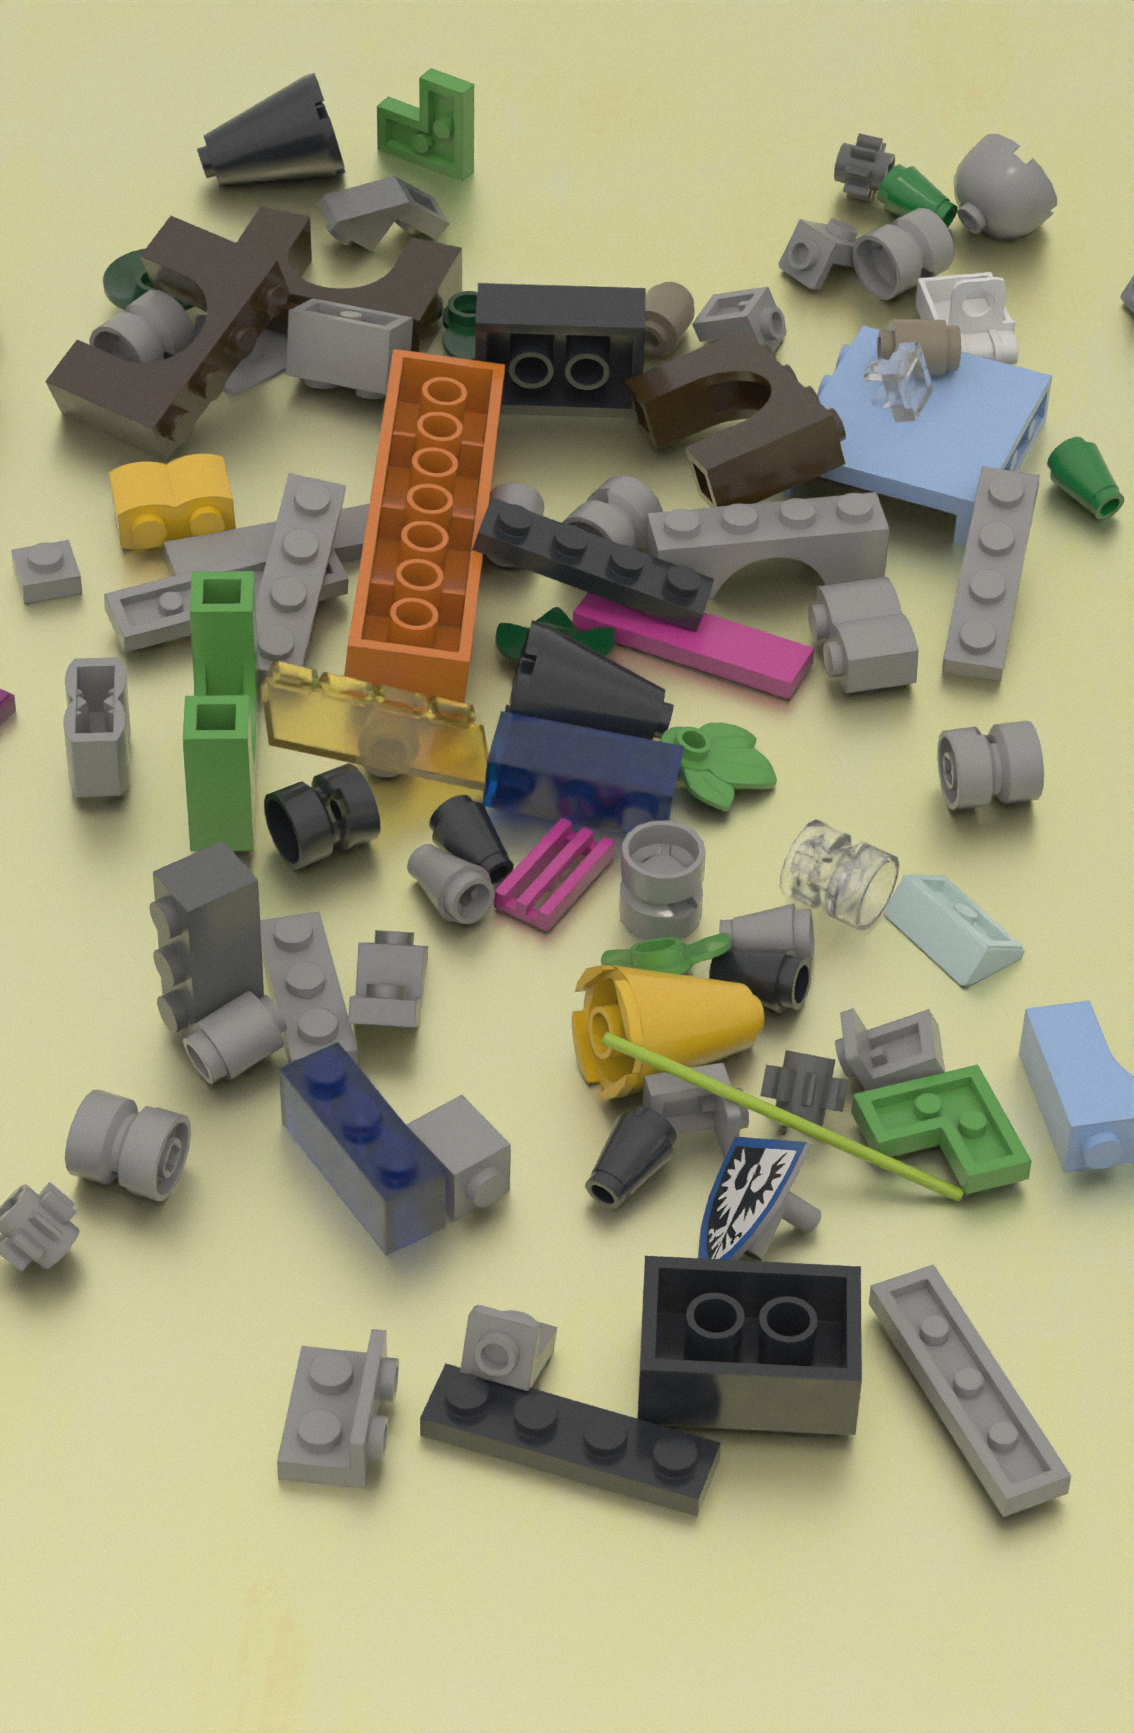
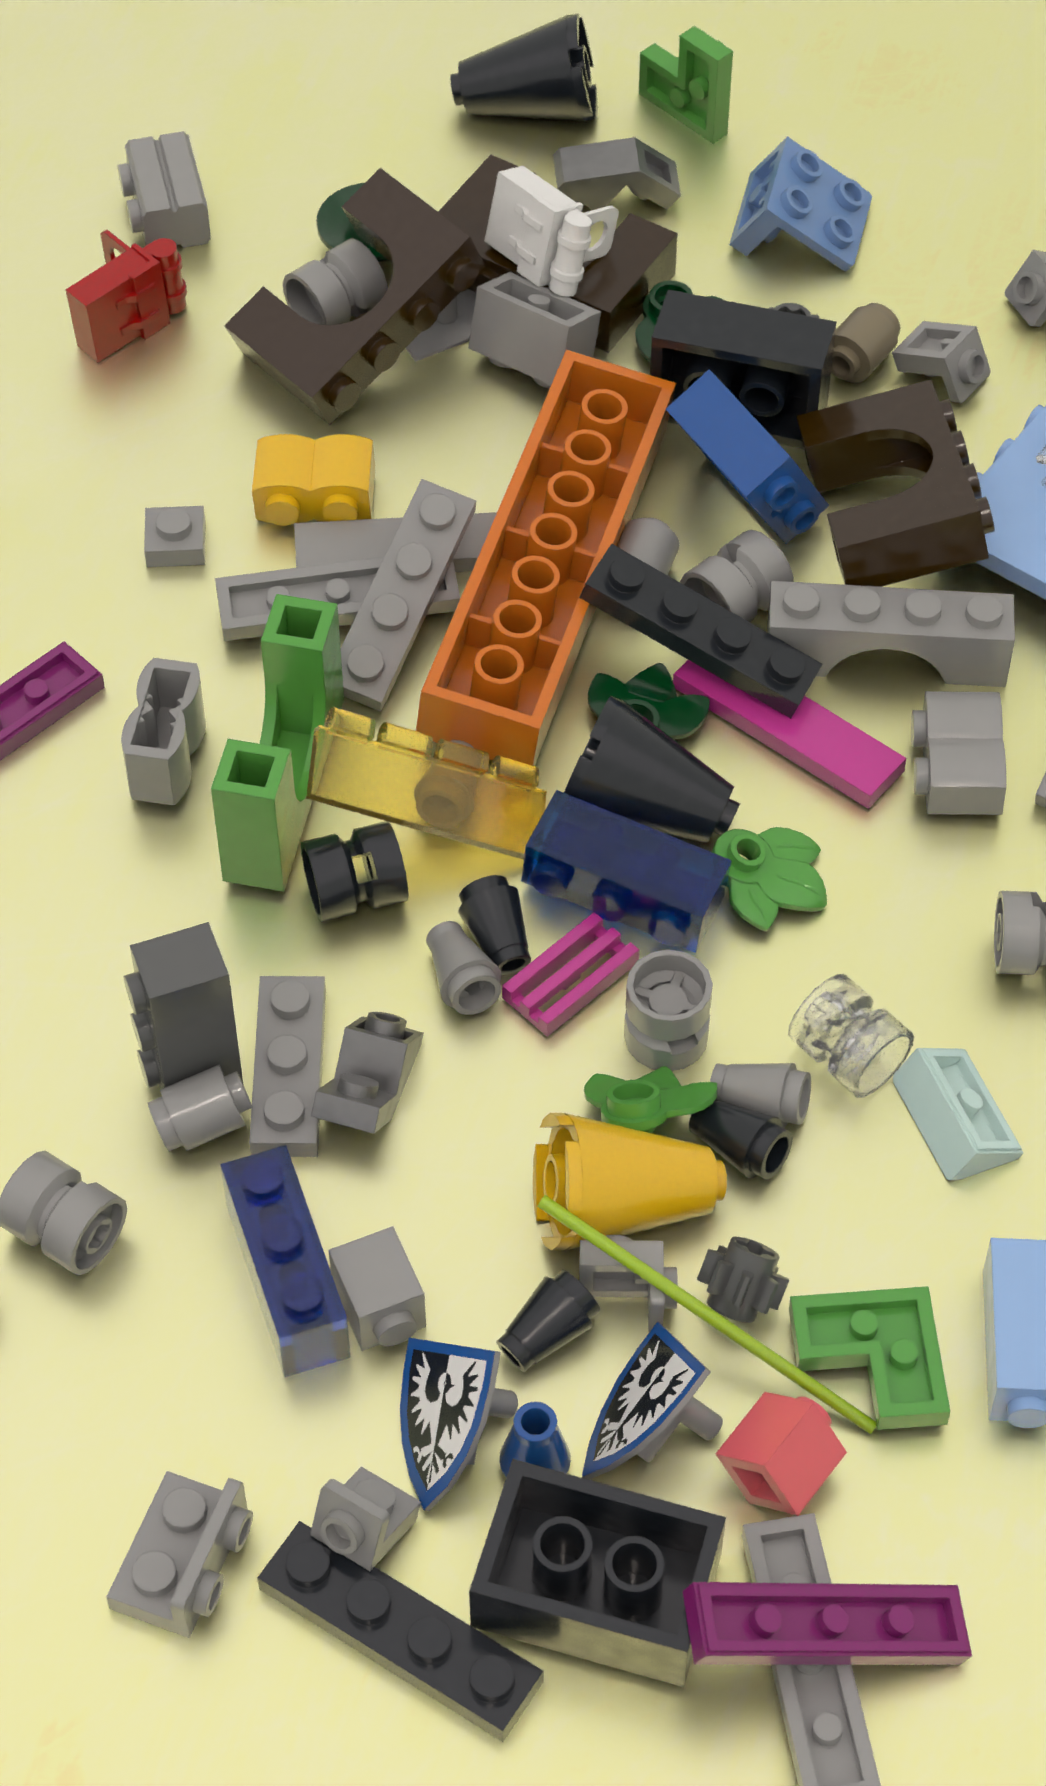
camera: 15 degrees right, 10 degrees up
light grey bracket [835,1008,945,1091] -> none
none -> shield [400,1338,518,1511]
none -> white piece [484,165,619,297]
none -> blue cone [499,1402,571,1477]
none -> blue window [666,369,830,544]
none -> magenta tile [683,1582,972,1665]
none -> coral brick [715,1392,847,1516]
none -> medium blue bracket [729,136,872,271]

